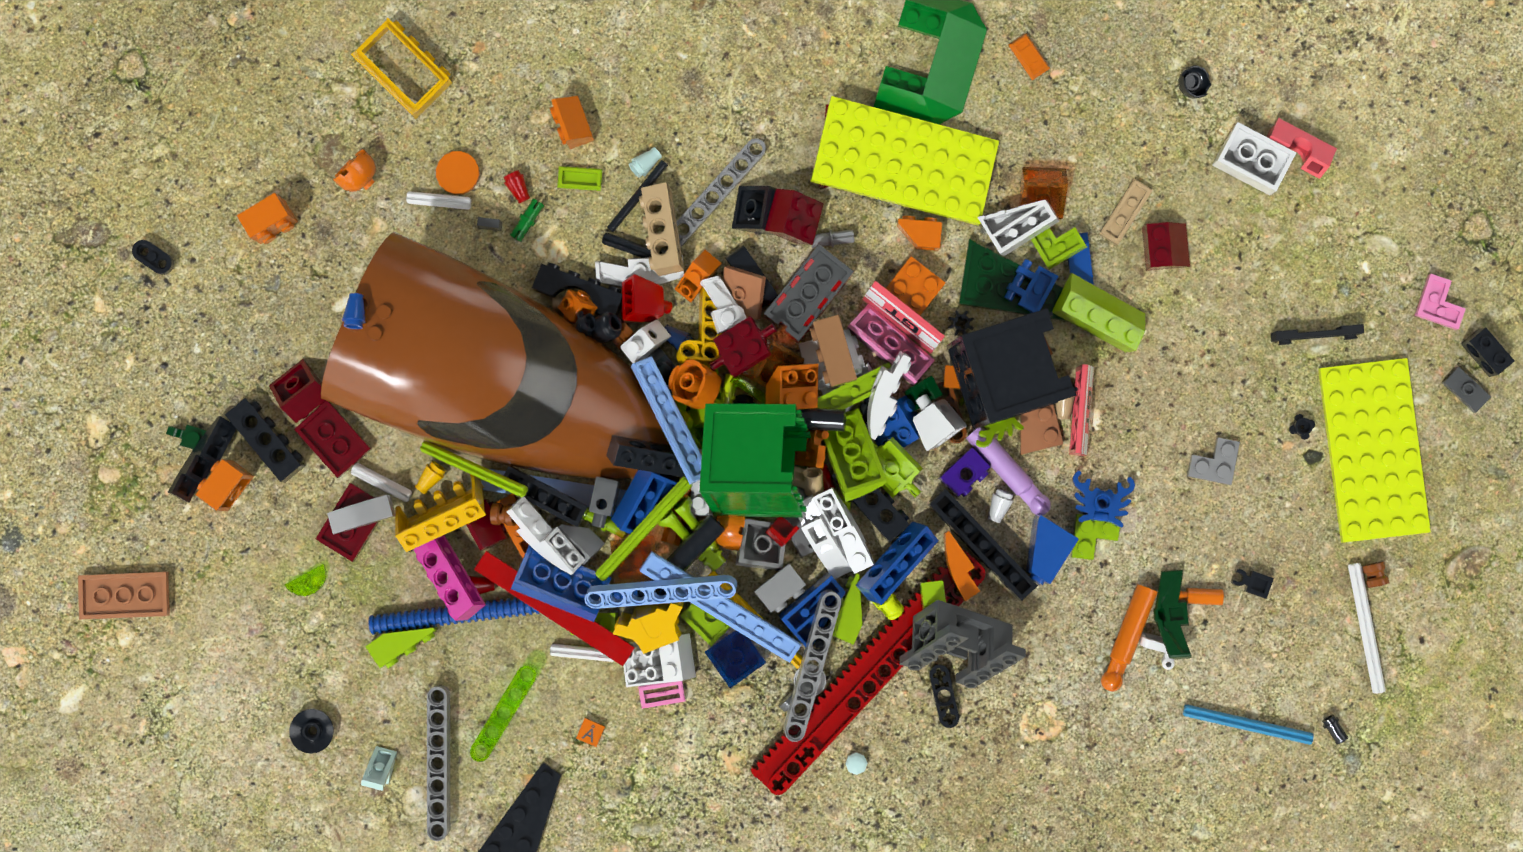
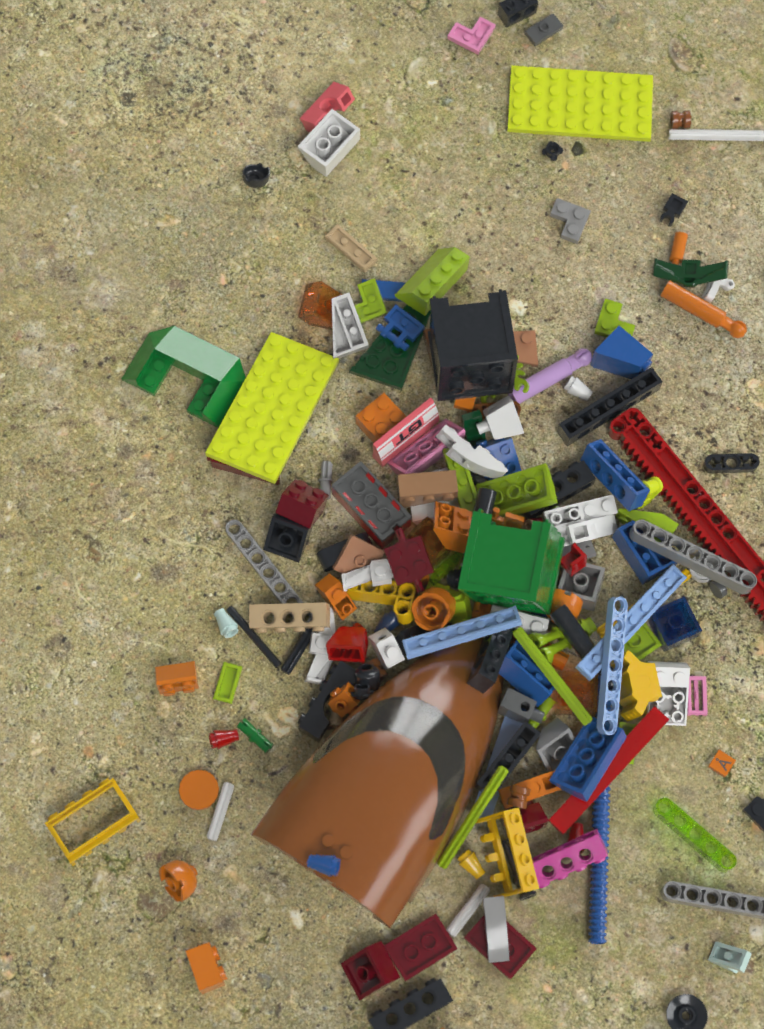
camera: 85 degrees left, 15 degrees down
clear neon green tile [284,564,327,596] -> none
lime slope [365,627,438,669] -> none
dark grey tile [477,217,502,231] -> none
white slope [506,497,585,575] -> none
white axle [550,644,614,662] -> none
light grey brick [754,563,806,613] -> none
lime plate [872,437,923,498] -> none
orange slope [897,216,942,251] -> none
dark grey piece [900,600,1026,688] -> none
lime panel [920,581,946,609] -> none
dark purple brick [939,448,990,497] -> none
orange slope [944,531,980,601] -> none
black gear [947,310,974,336] -> none
orange tile [1008,33,1050,81] -> none
coral slope [1069,364,1094,456] -> none
blue animal [1072,471,1135,528] -> none
dark red slope [1142,222,1190,271] -> none
black container [1270,324,1364,345] -> none

